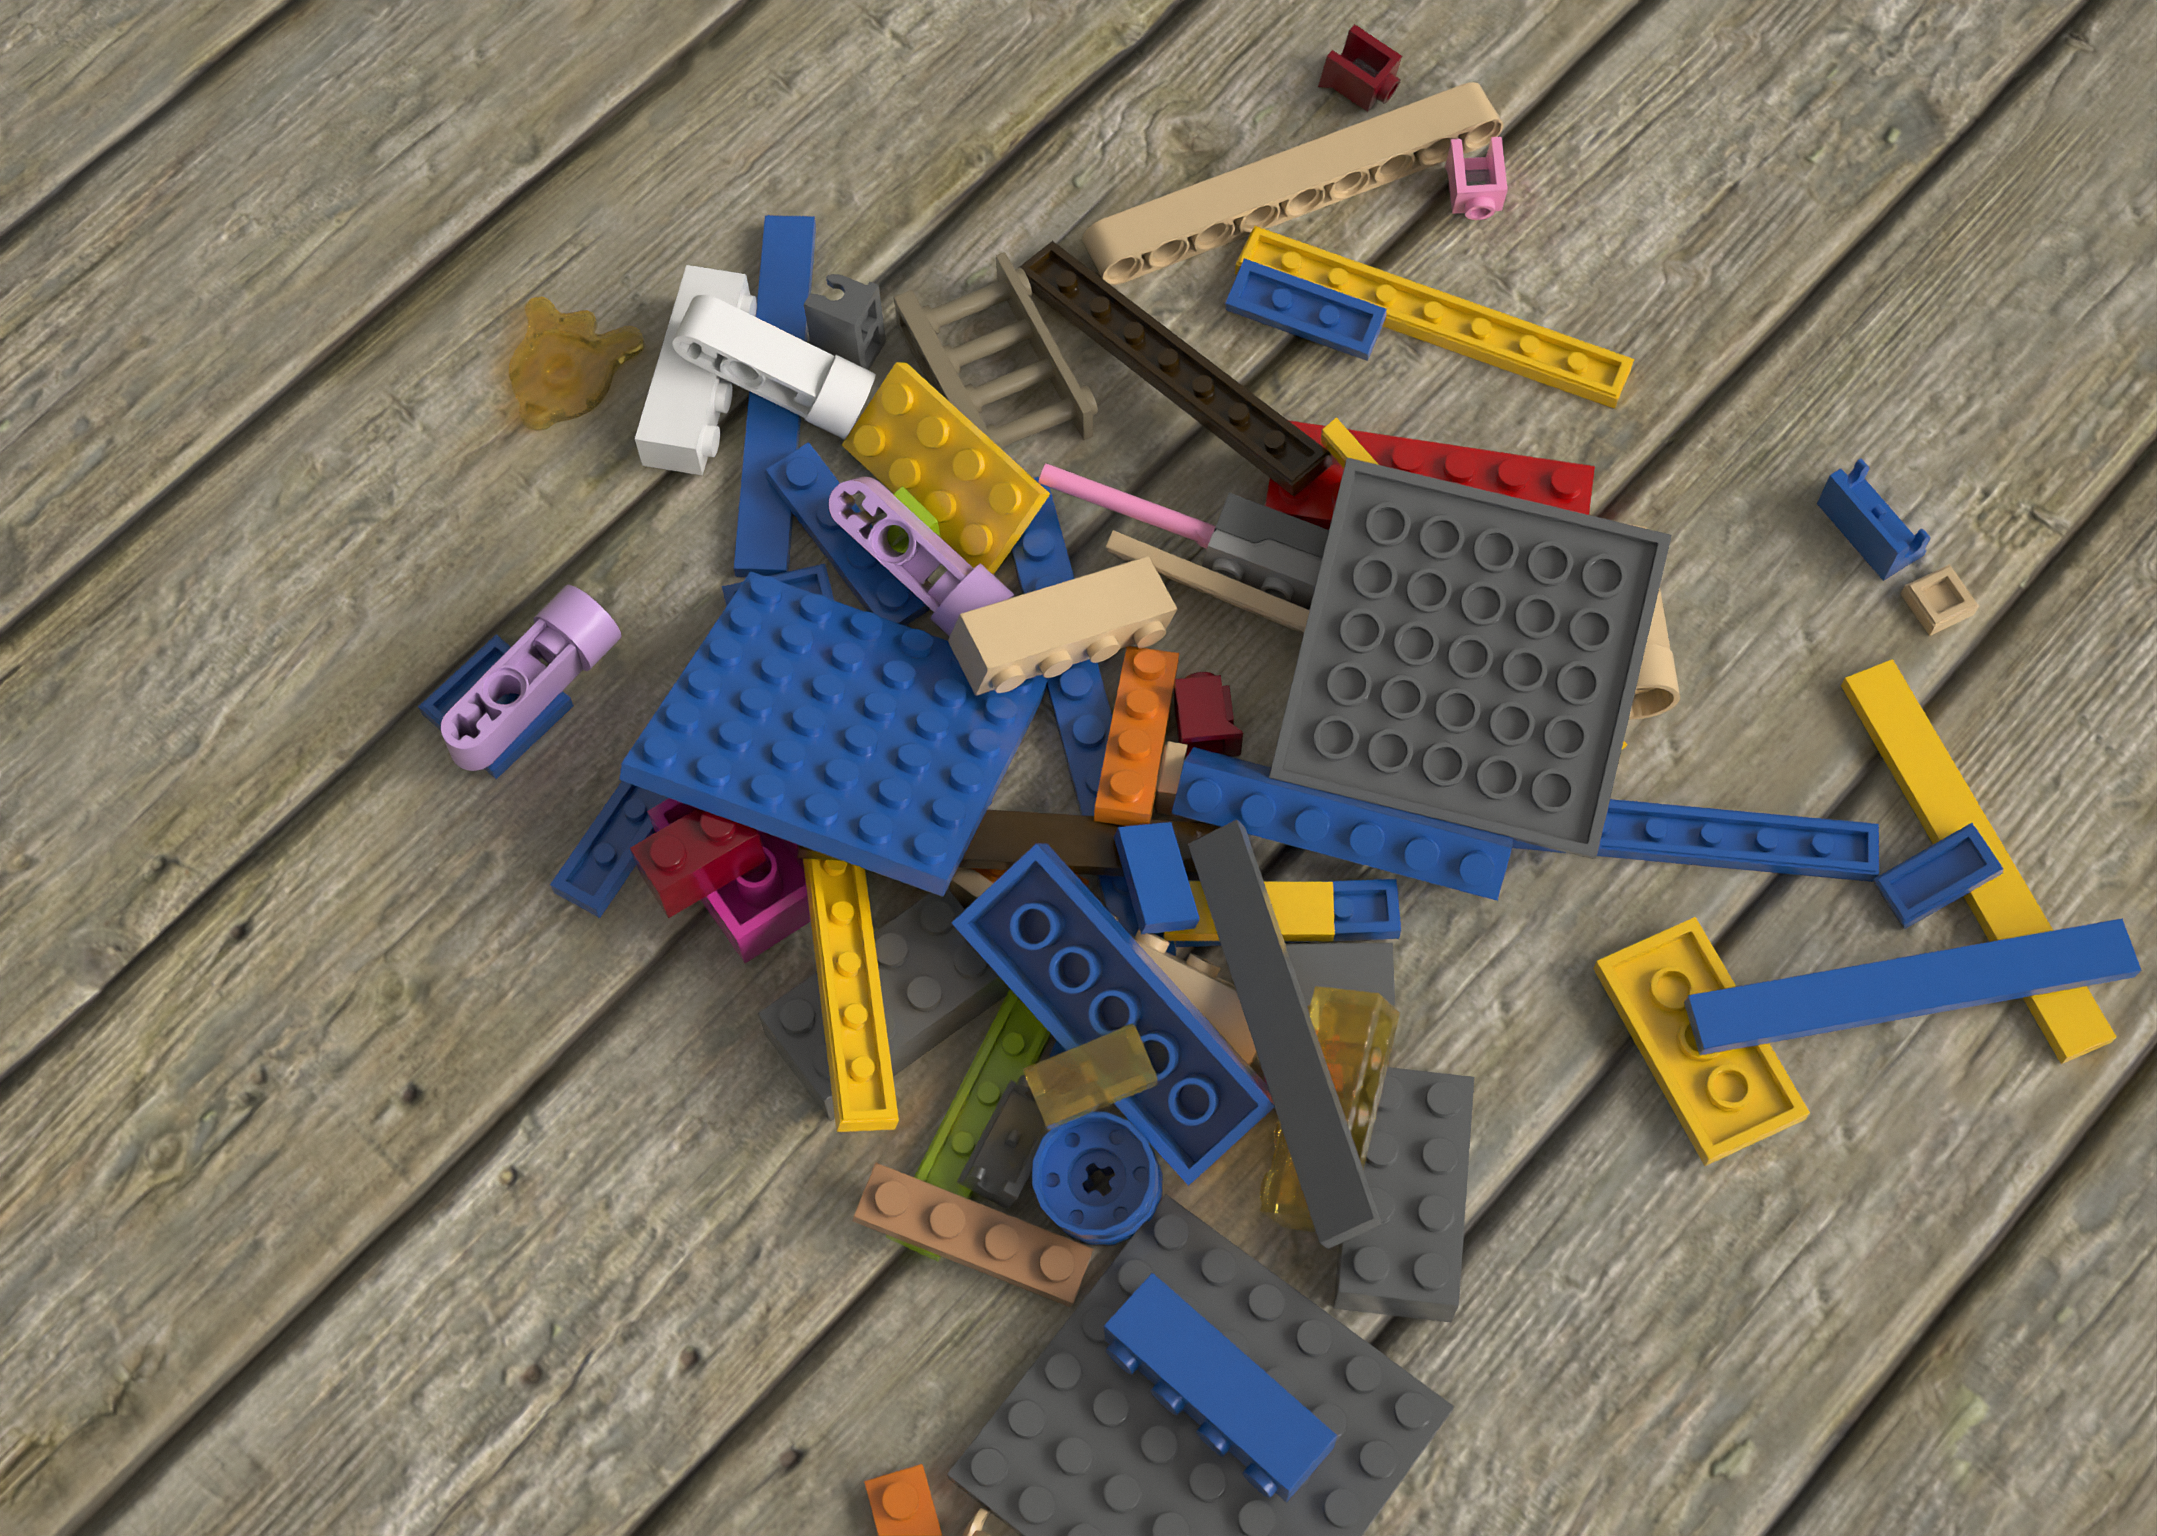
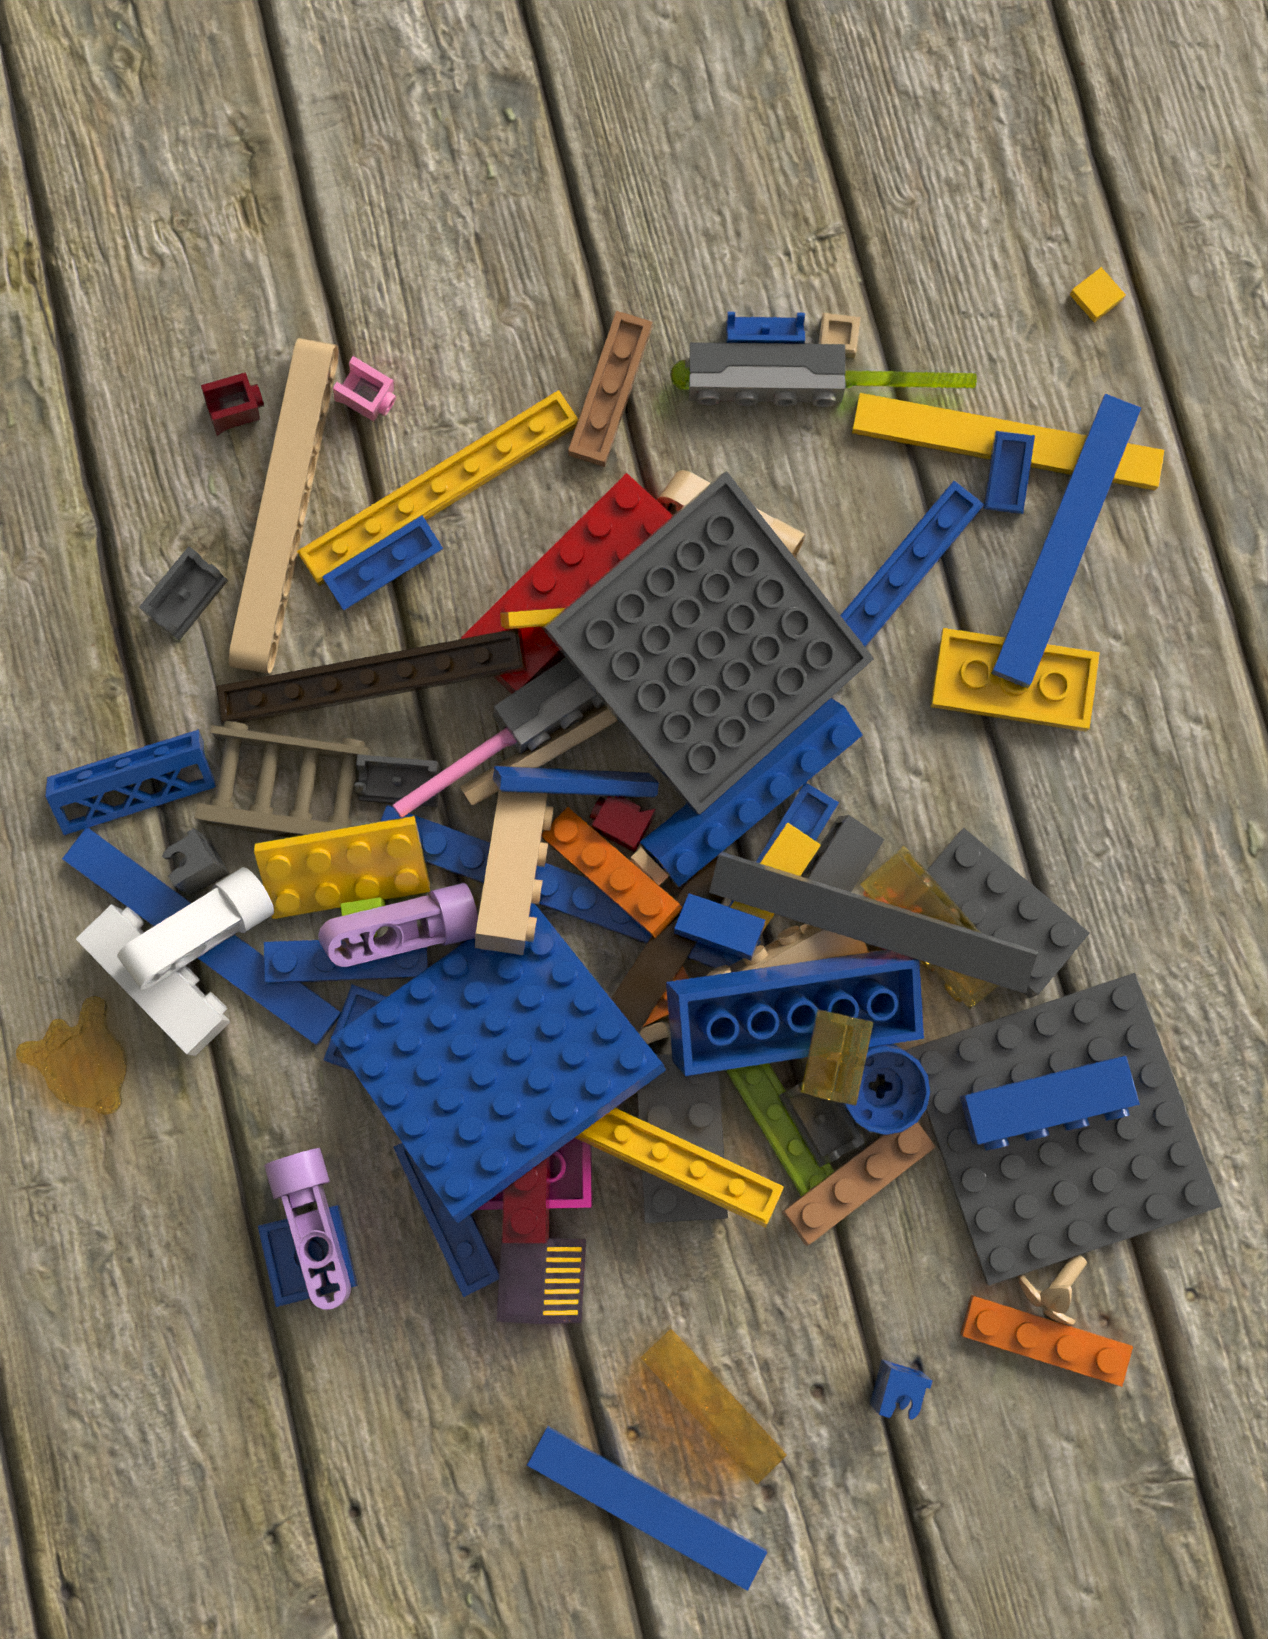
camera: 55 degrees left, 15 degrees up
none -> blue fence [45,729,216,835]
none -> dark grey hinge [139,546,228,641]
none -> dark grey hinge [355,754,442,808]
none -> blue tile [493,766,659,797]
none -> clear purple slope [496,1236,587,1324]
none -> blue tile [527,1426,767,1591]
none -> medium nougat plate [568,311,653,467]
none -> clear yellow brick [640,1324,787,1485]
none -> piece [670,342,977,407]
none -> blue hinge [870,1359,933,1420]

